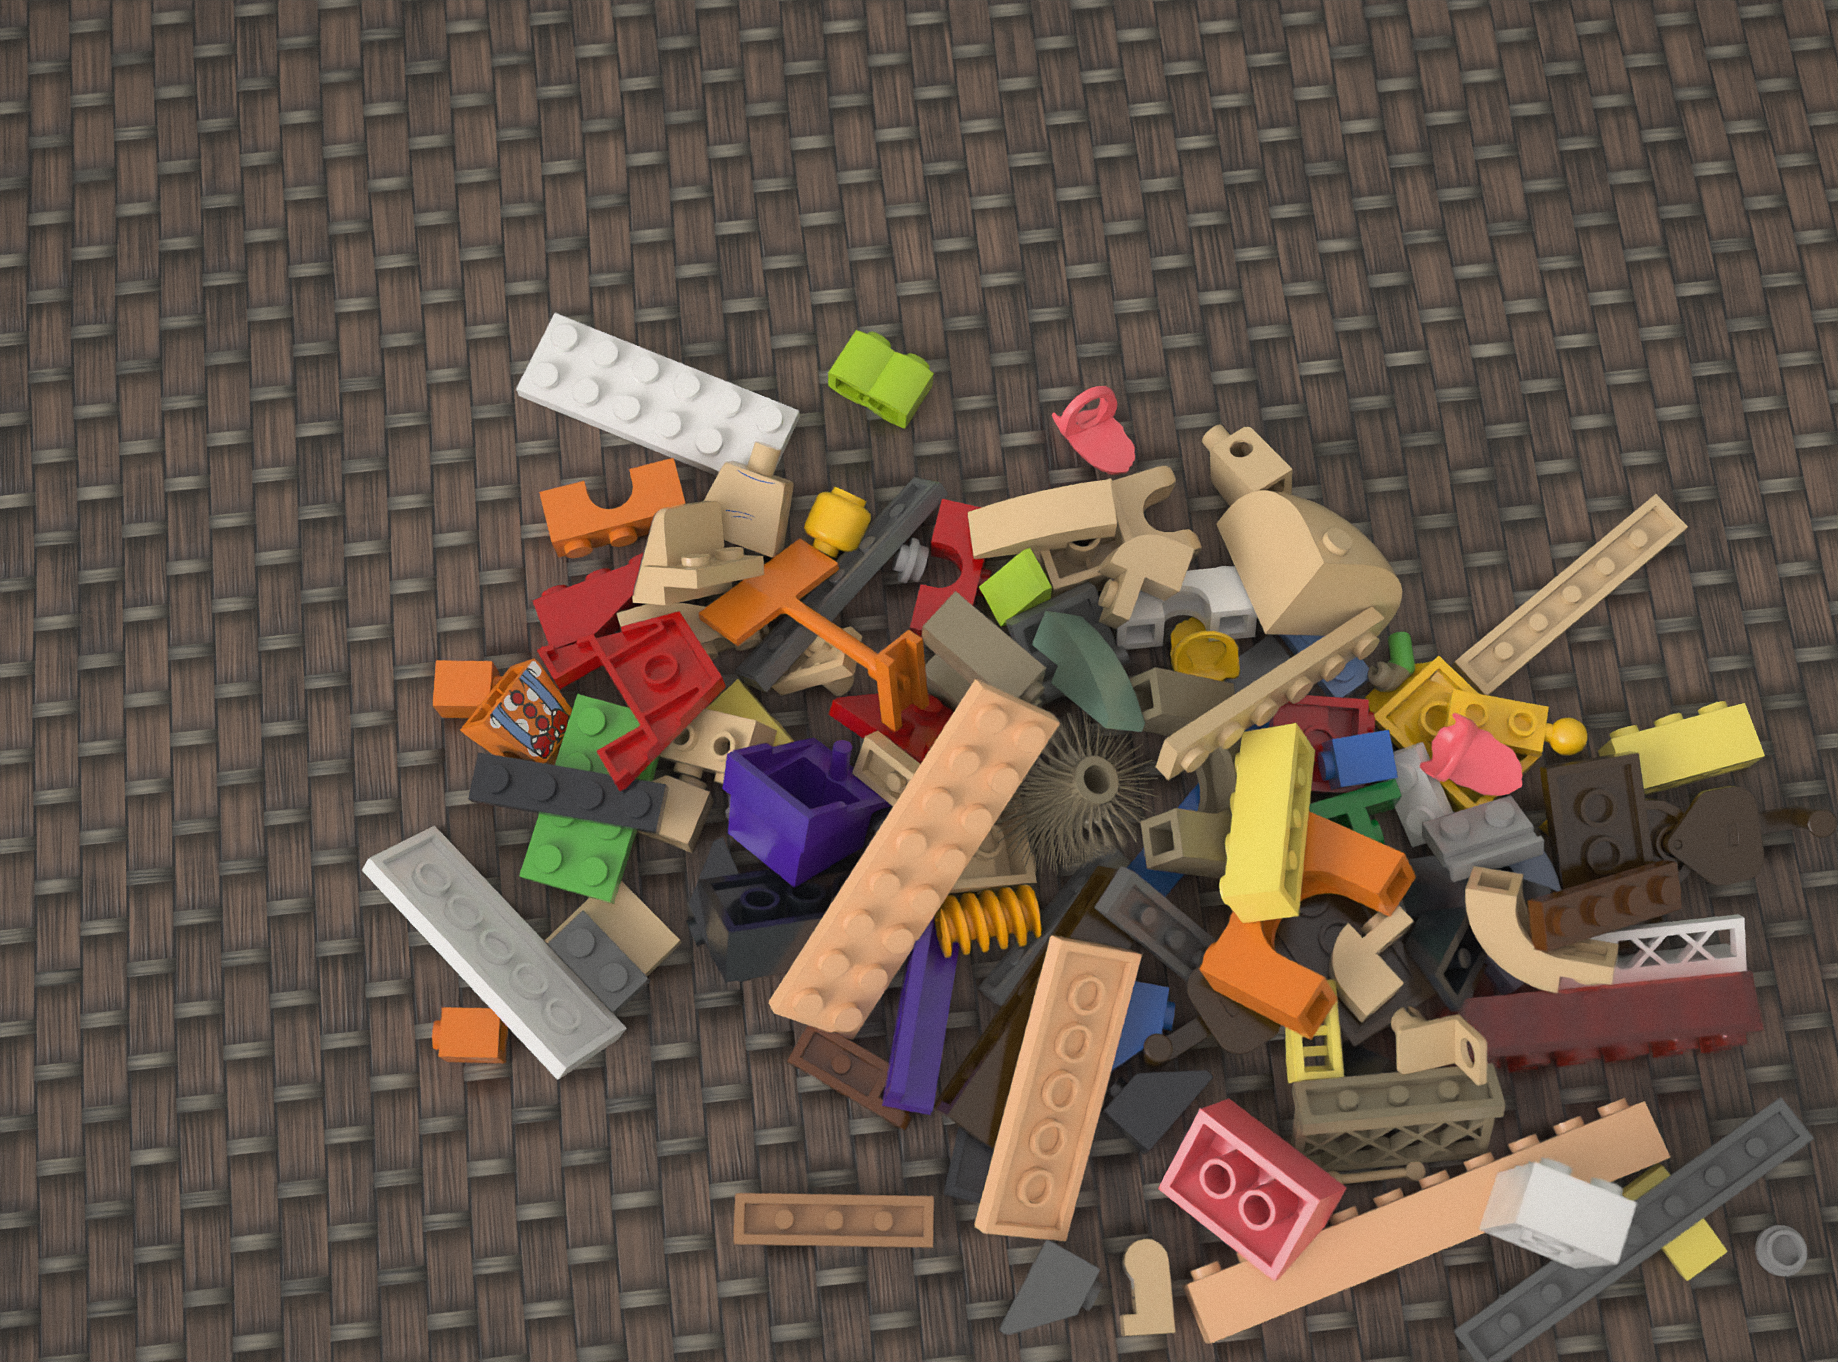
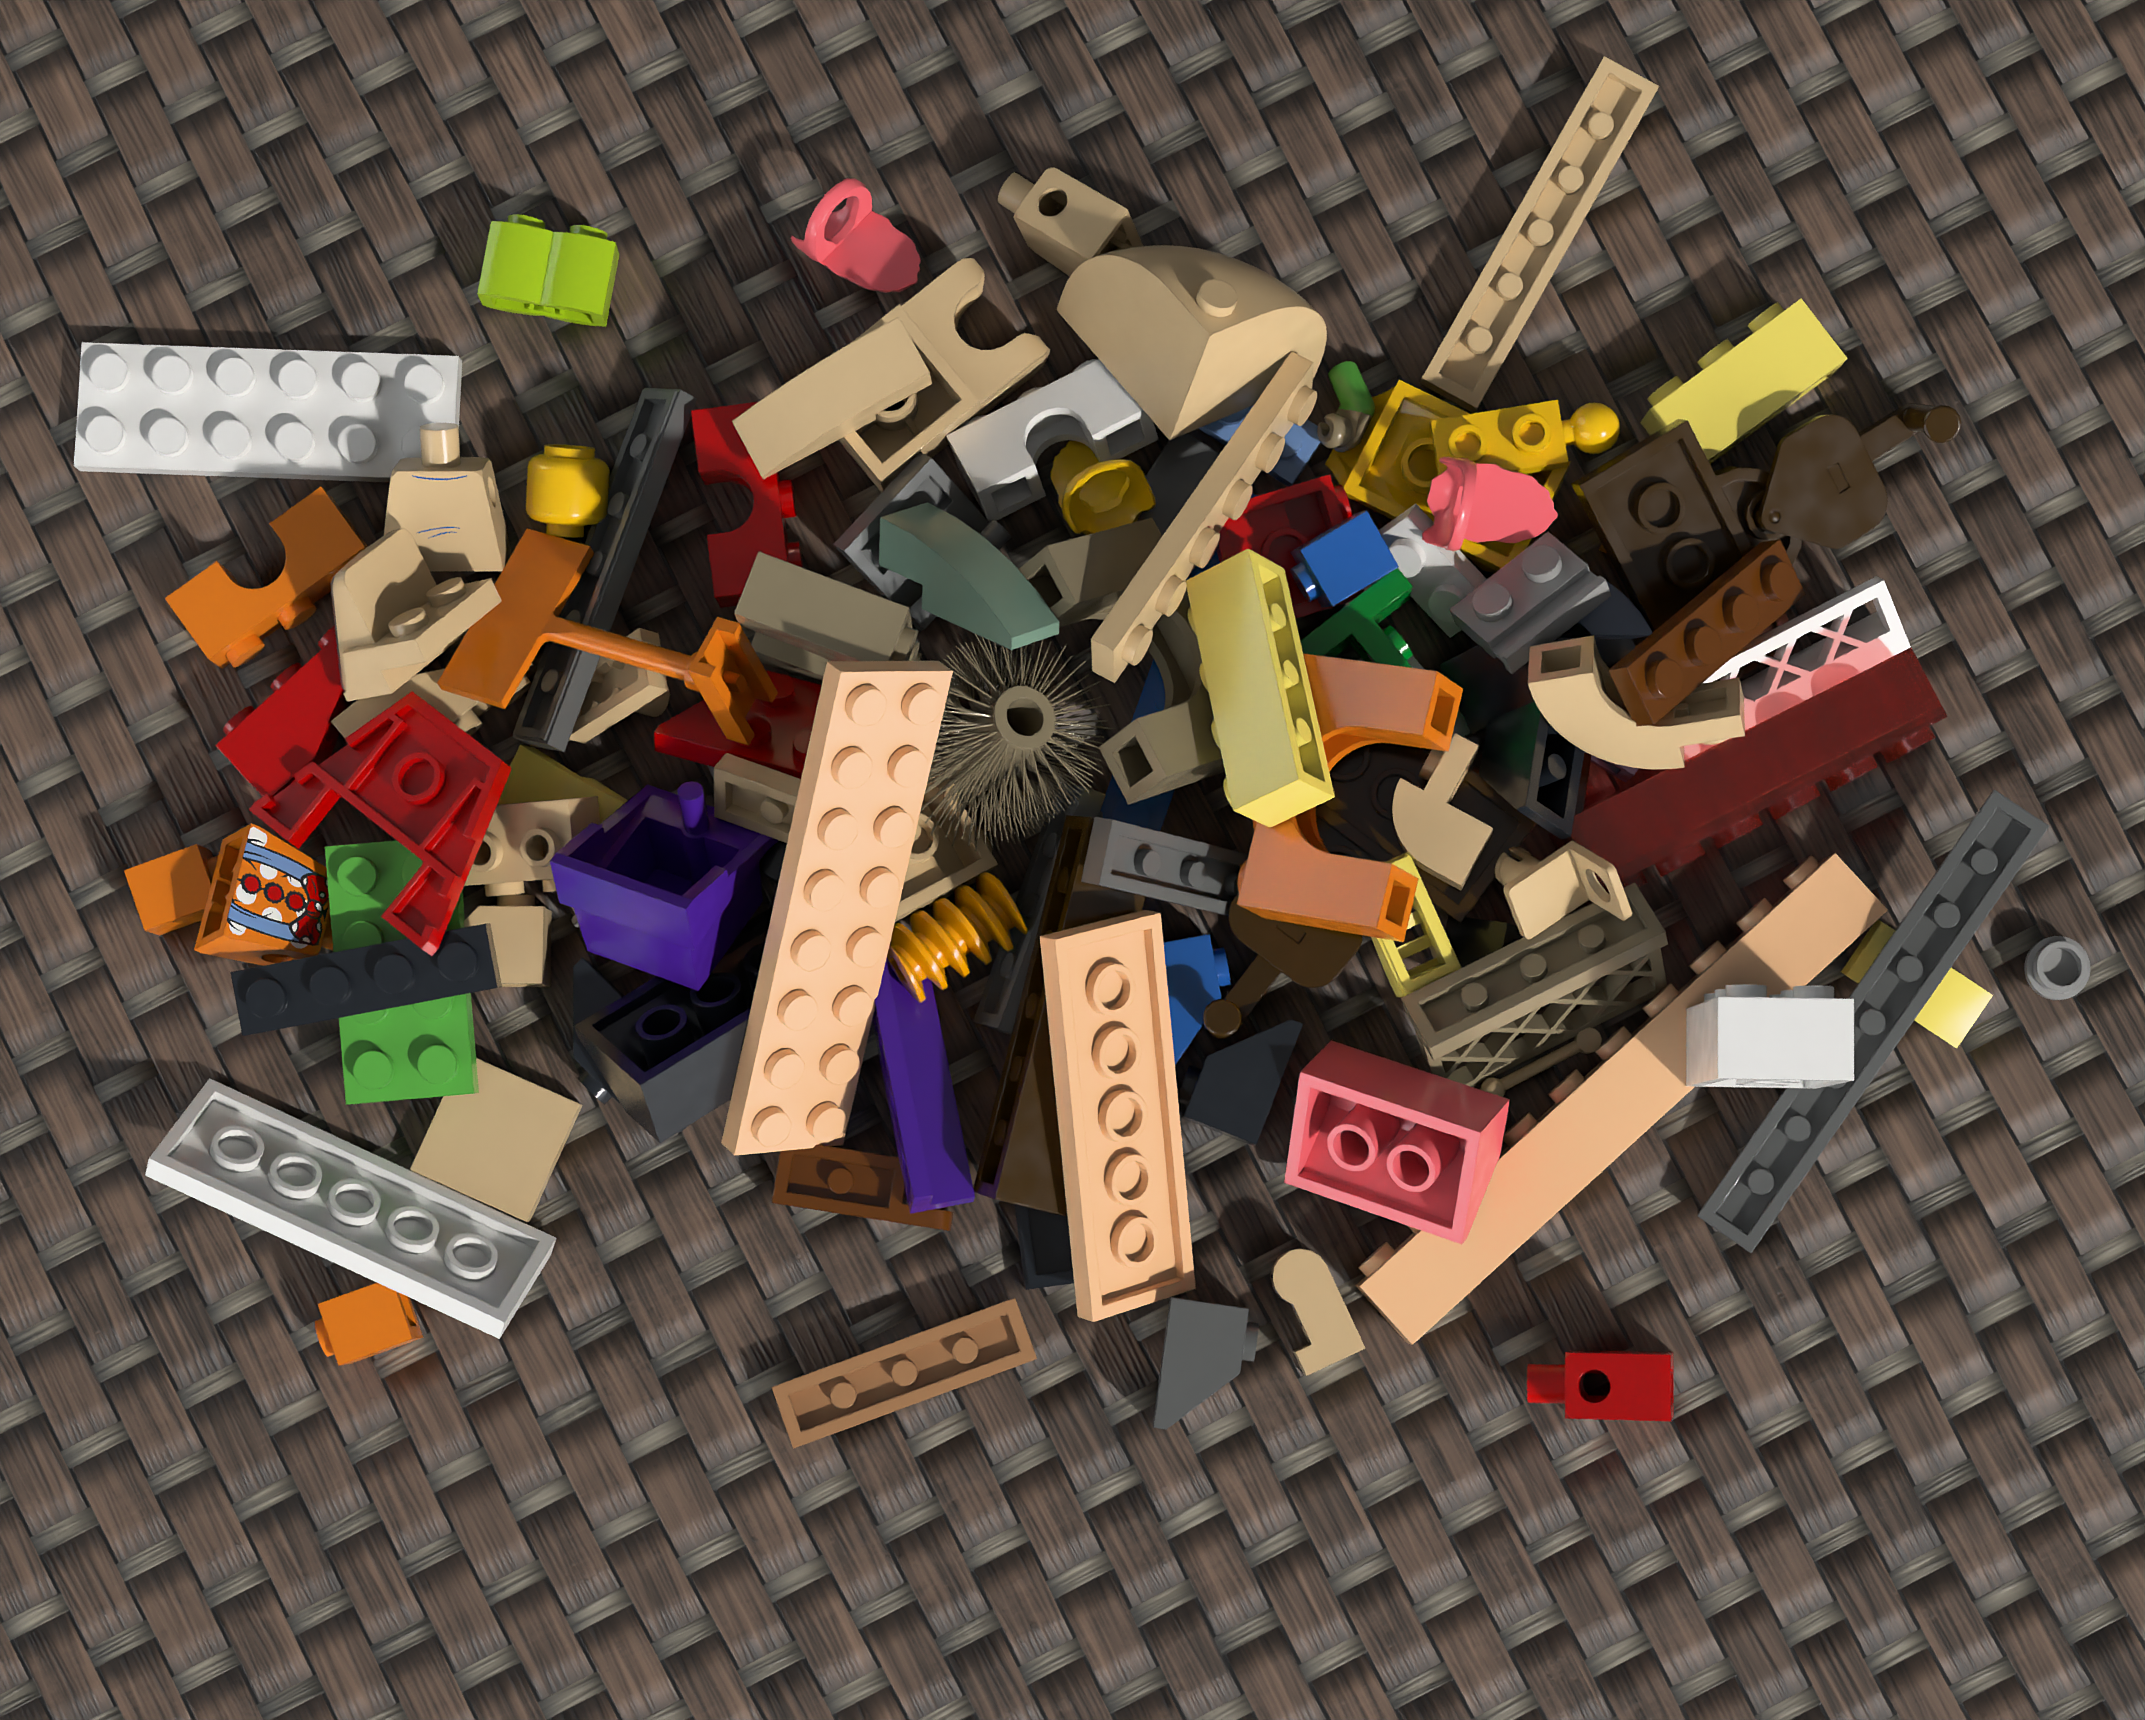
camera: 20 degrees left, 10 degrees up
dark grey plate [547,910,651,1015] -> none
light grey plate [892,537,929,583] -> none
lime slope [979,547,1052,626] -> none
tan brick [1097,534,1195,629] -> none

